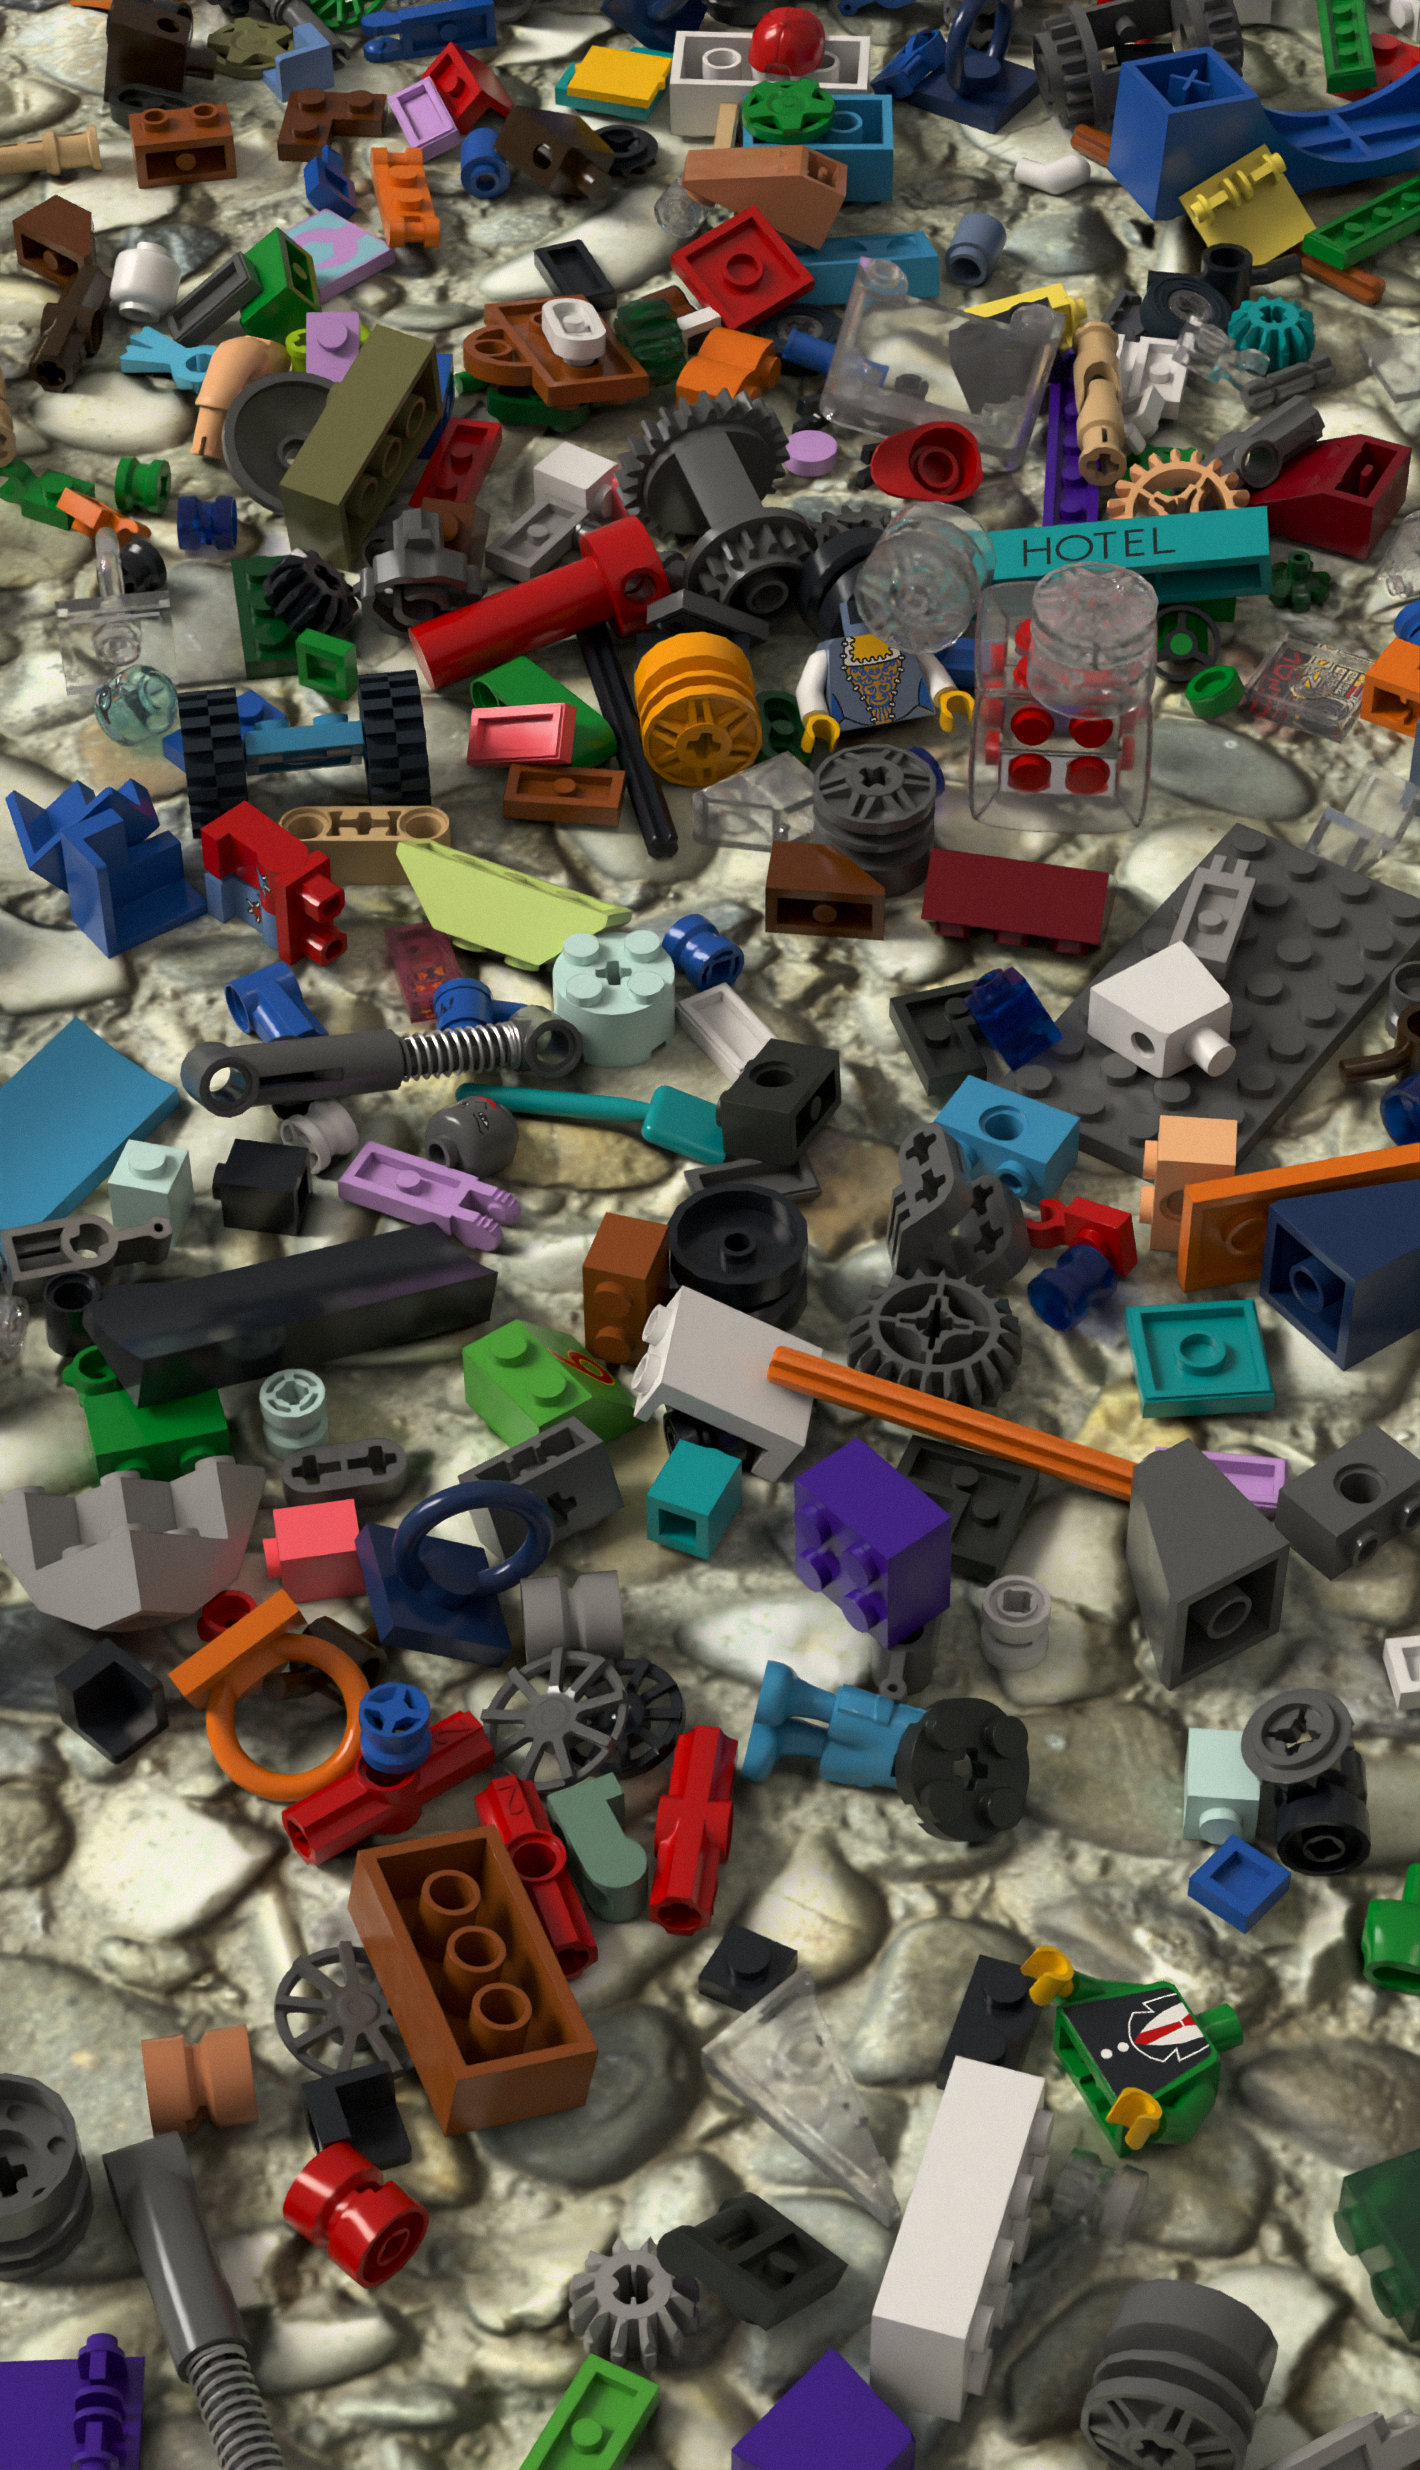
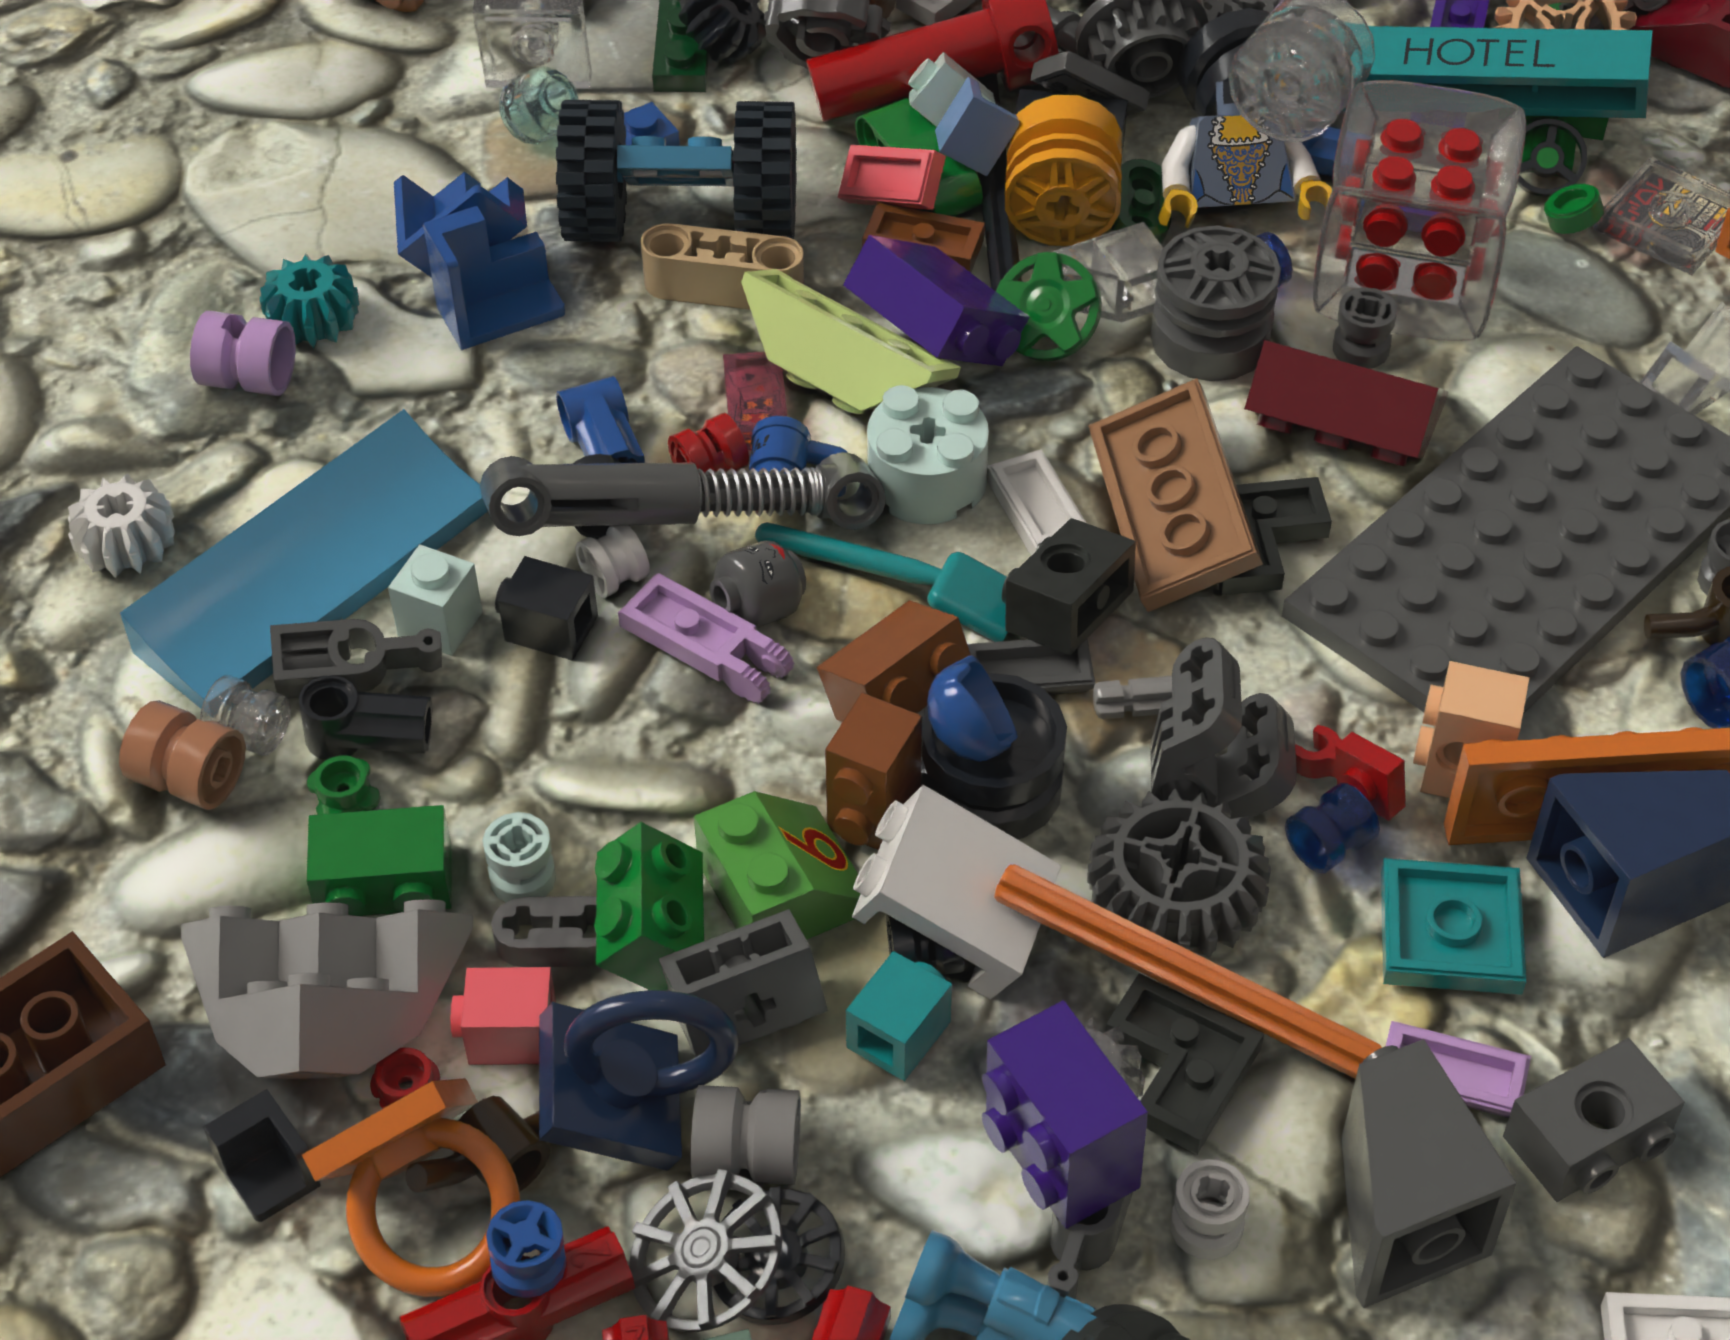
camera: 10 degrees right, 5 degrees up
black arch [82,1222,498,1409] -> none
red hips [201,800,348,966] -> none
green plate [295,628,358,701] -> none
blue wheel [661,914,744,993] -> none
reddish brown slope [765,841,886,940] -> none
dark azure brick [934,1075,1080,1207] -> none
clear blue brick [962,966,1064,1072] -> none
clear wheel [1026,561,1159,721] -> none
white torso [1087,941,1236,1078] -> none
light grey hinge [1168,854,1257,981] -> none
dark green plant [1266,551,1331,612] -> none
none -> green brick [594,822,704,991]
none -> red wheel [668,413,749,475]
none -> dark orange brick [816,600,971,722]
none -> dark purple brick [843,235,1030,366]
none -> light aqua brick [908,52,995,127]
none -> blue hair [927,655,1018,762]
none -> medium blue panel [935,77,1019,176]
none -> green wheel [996,252,1102,361]
none -> medium nougat tile [1088,378,1263,612]
none -> light grey axle [1093,676,1172,719]
none -> dark grey wheel [1333,287,1397,369]

